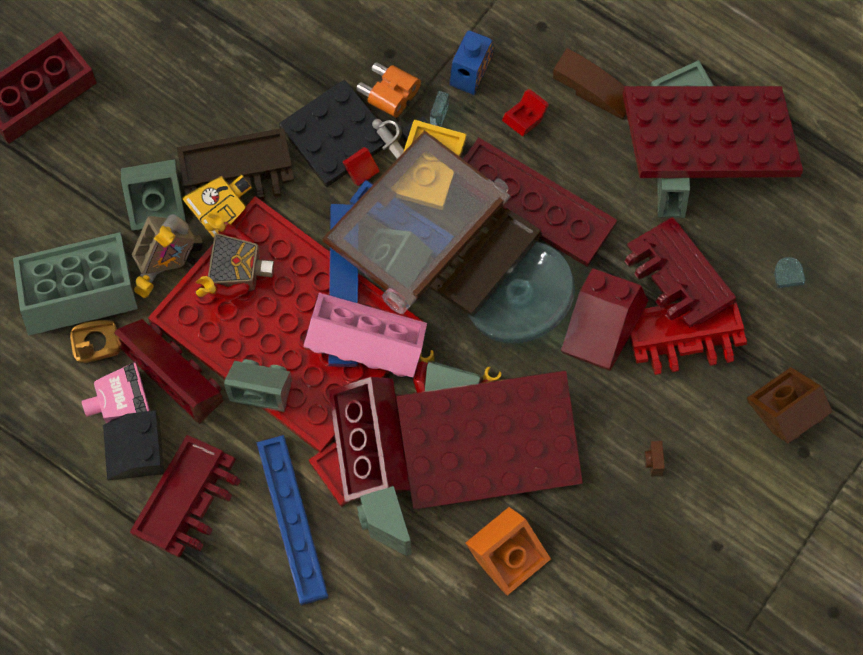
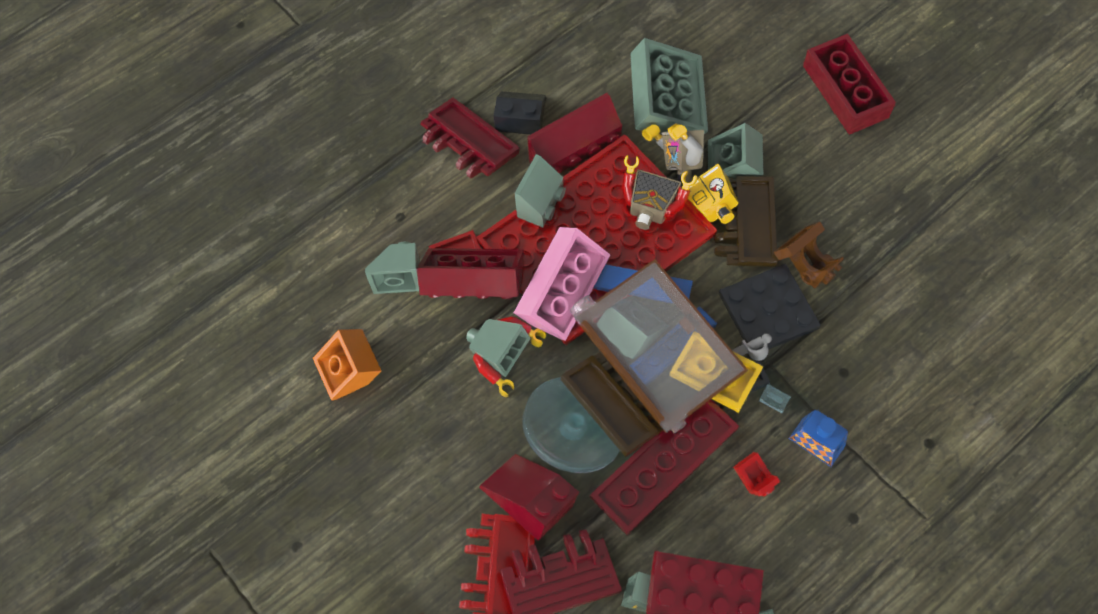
camera: 105 degrees right, 5 degrees down
pearl gold piece [70,320,120,363] -> none
bright pink torso [82,363,150,423] -> none
blue tile [256,435,329,605] -> none
red tile [343,147,380,186] -> none
orange piece [356,62,421,117] -> none
dark red plate [396,370,583,510] -> none
reddish brown slope [553,48,627,120] -> none
reddish brown plate [644,441,665,477] -> none
none -> reddish brown tile [774,221,844,289]

